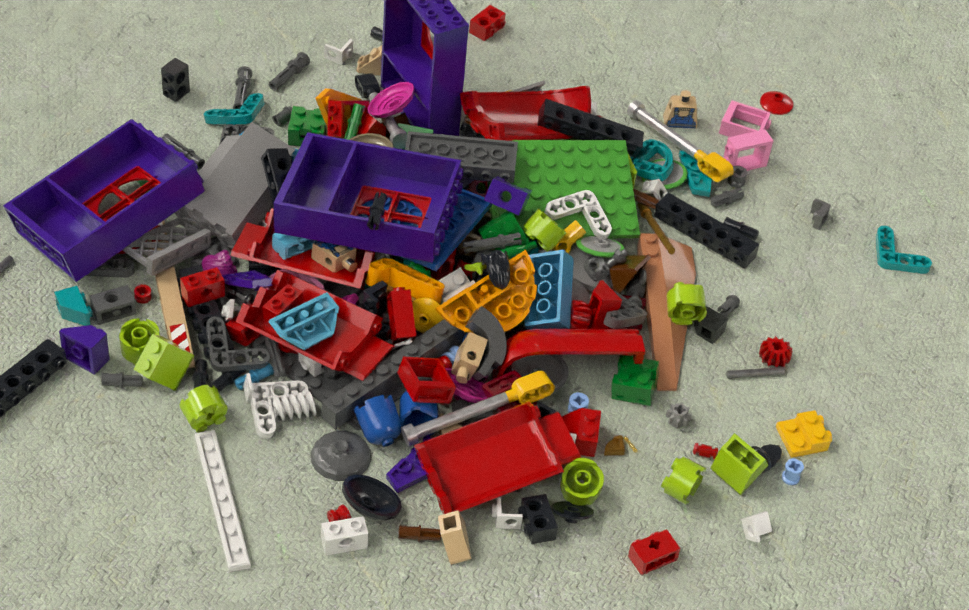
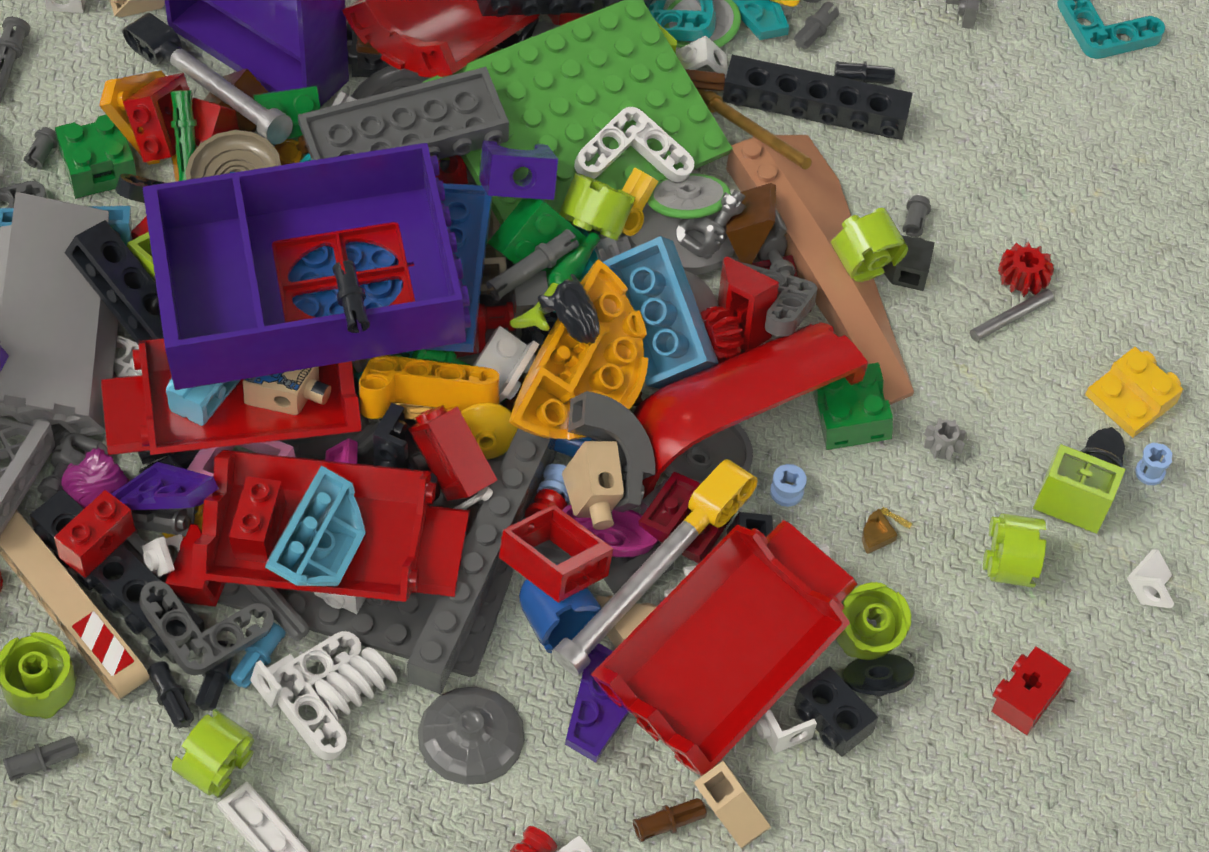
camera: 25 degrees left, 10 degrees up
lime slope [133,334,195,391] -> none
black dish [342,475,402,520] -> none
blue cylinder [354,395,402,447] -> none
dark pink hat [367,82,415,118] -> none
red slope [561,408,601,457] -> none
red piece [693,443,718,459] -> none

